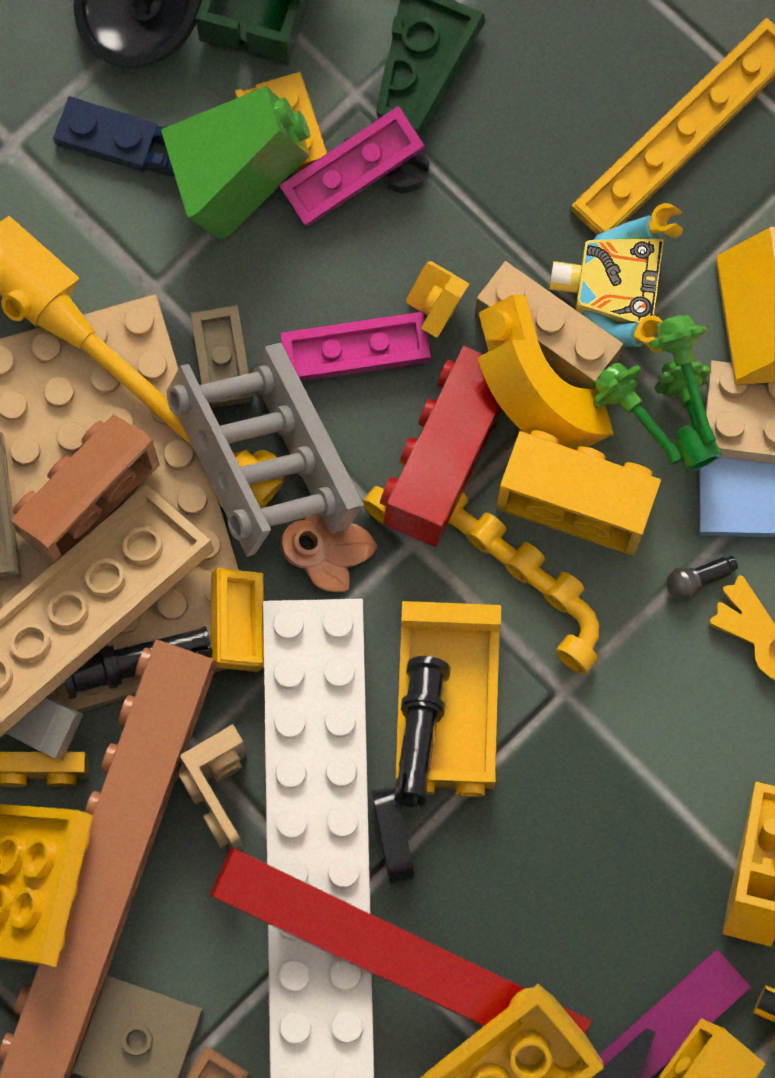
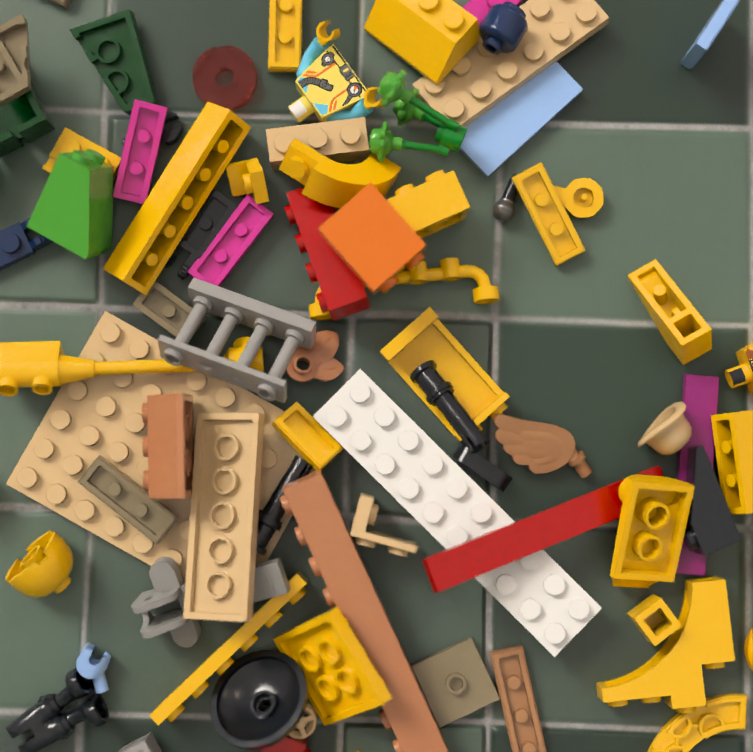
camera: 45 degrees left, 10 degrees up
none -> yellow brick [103,102,251,295]
none -> black hinge [164,188,238,280]
none -> clear red tile [192,45,257,111]
none -> orange brick [318,182,426,295]
none -> medium nougat animal [493,413,592,478]
none -> yellow tile [511,162,586,266]
none -> tan hat [638,402,692,455]

